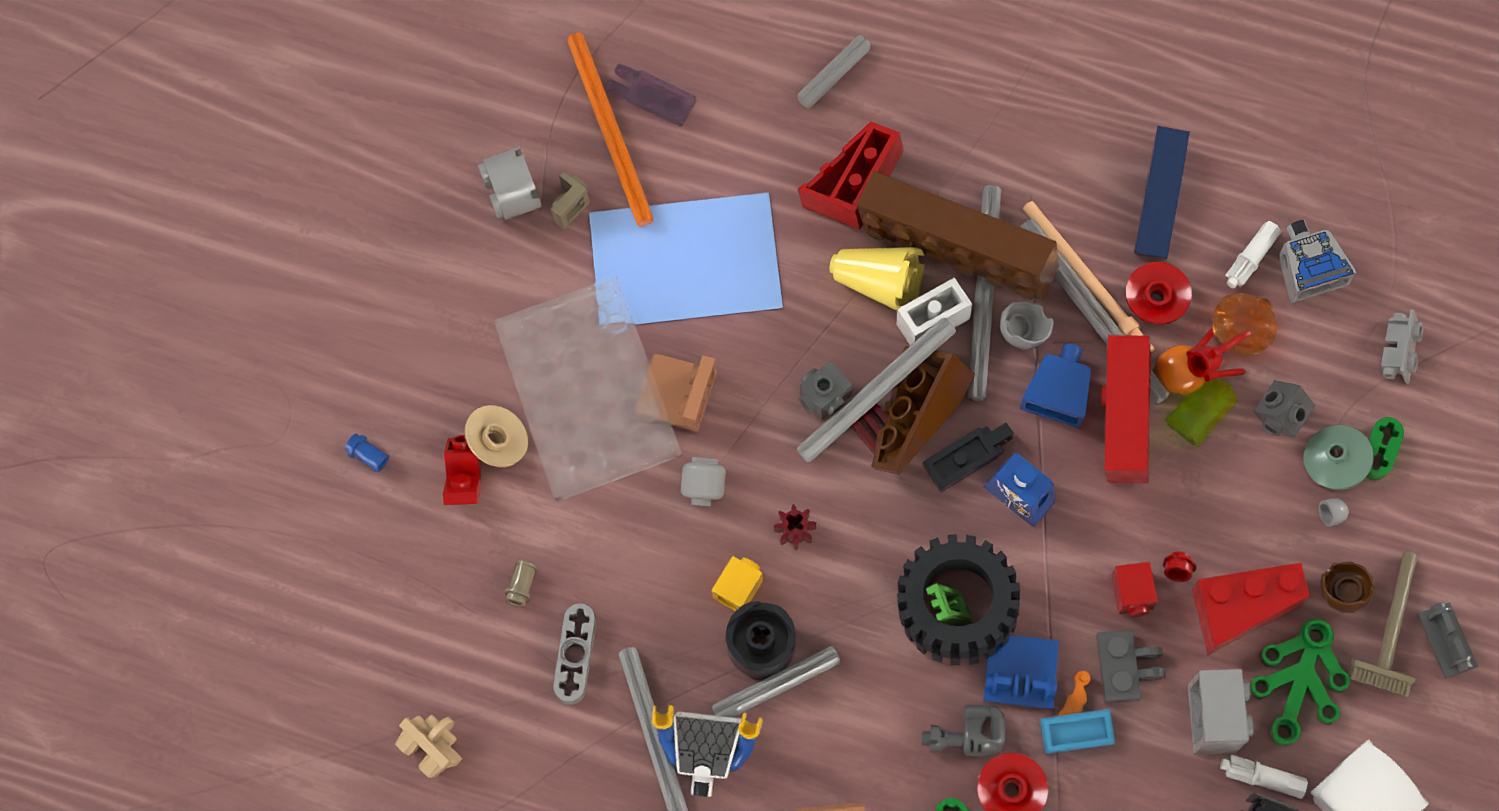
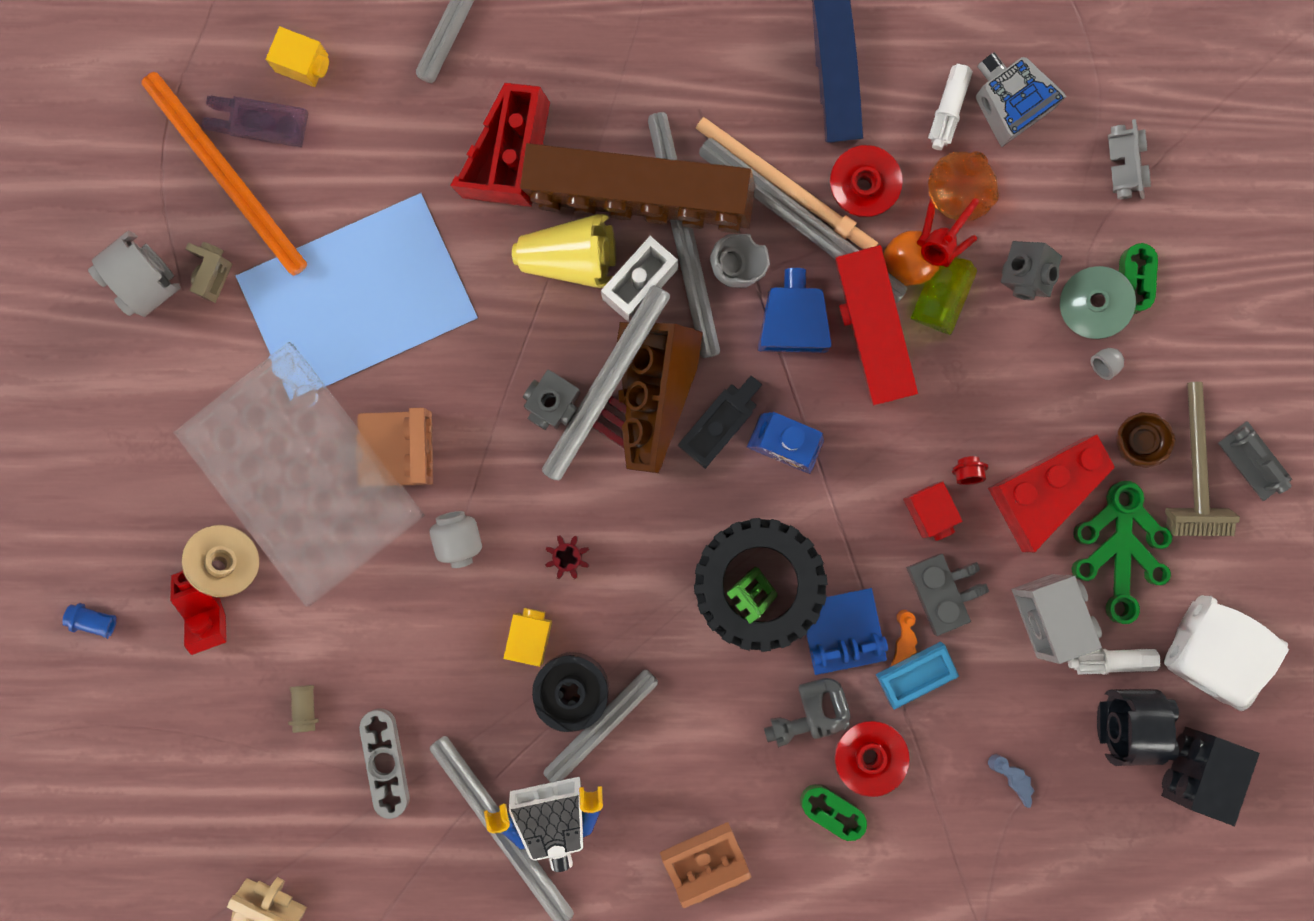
camera: 30 degrees left, 15 degrees up
none -> yellow brick [265,26,329,87]

